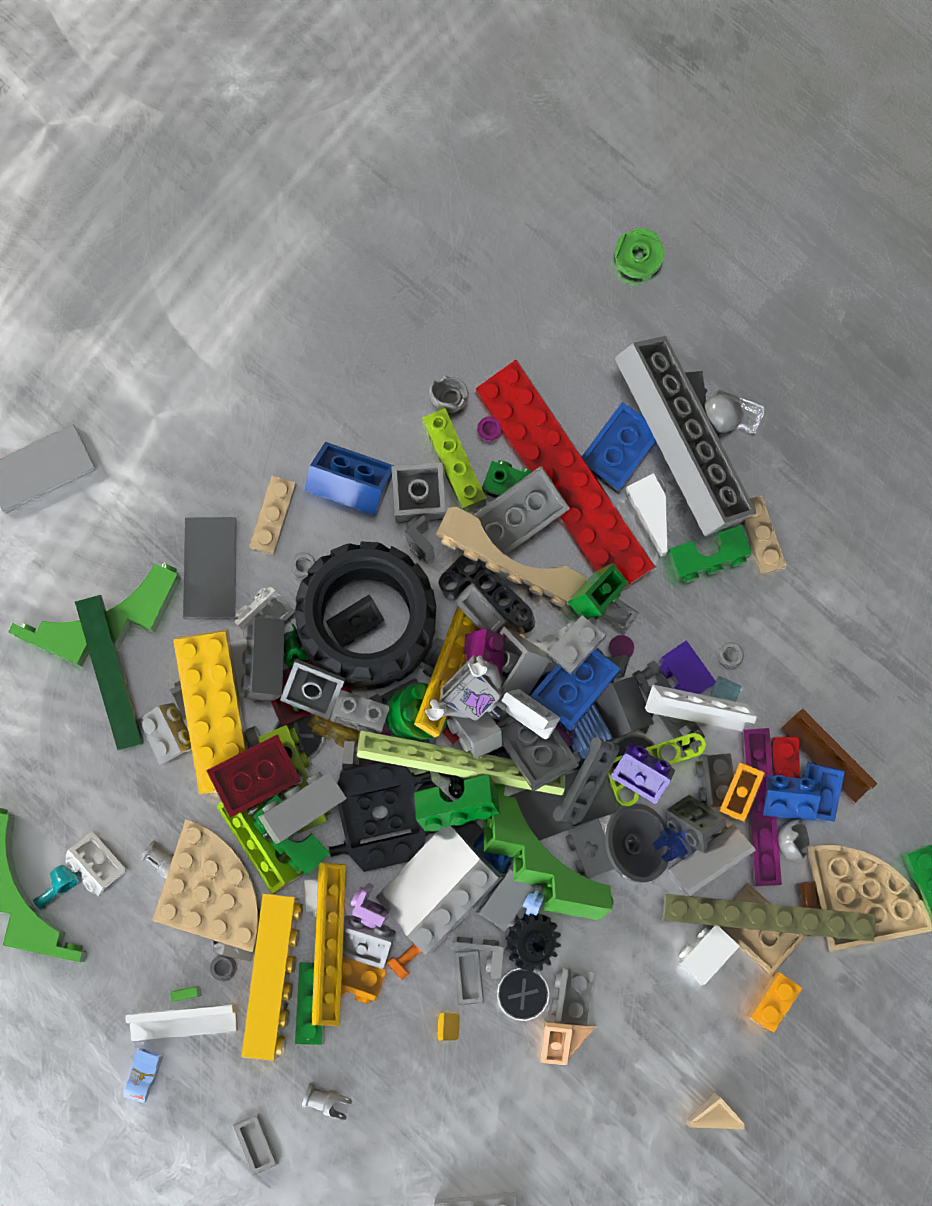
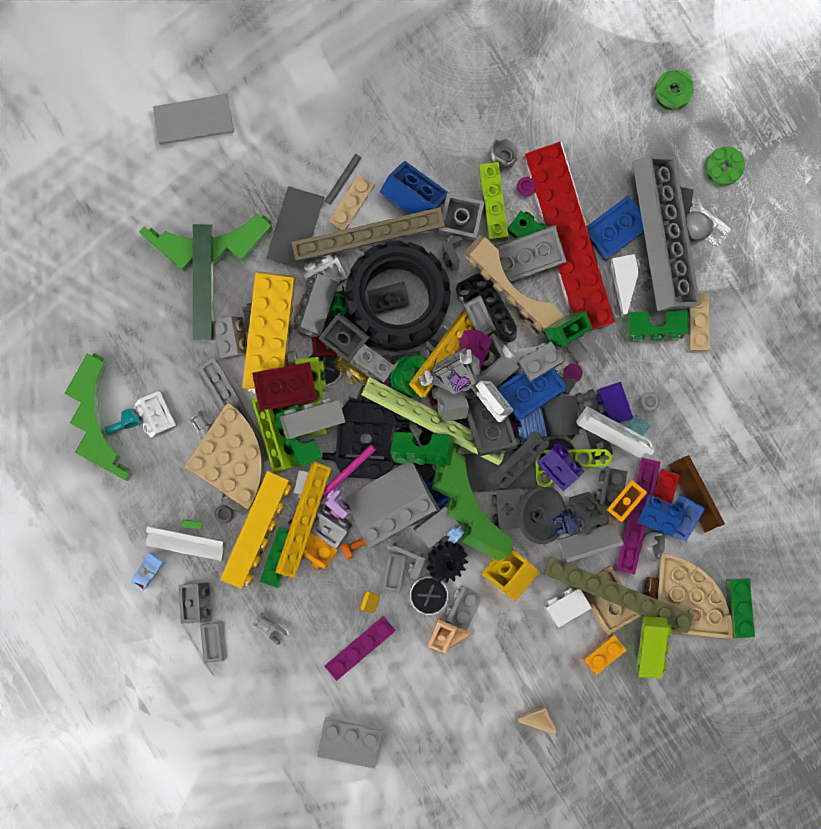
camera: 15 degrees right, 5 degrees up
none -> dark grey bracket [179,583,212,624]
none -> light grey plate [197,358,269,463]
none -> dark pink bar [288,445,376,526]
none -> dark tan plate [292,207,445,261]
none -> magenta plate [324,616,396,681]
none -> flat silver bar [325,154,361,205]
none -> yellow slope [481,549,540,602]
none -> lime brick [637,616,672,679]
none -> bright green plate [706,146,745,185]

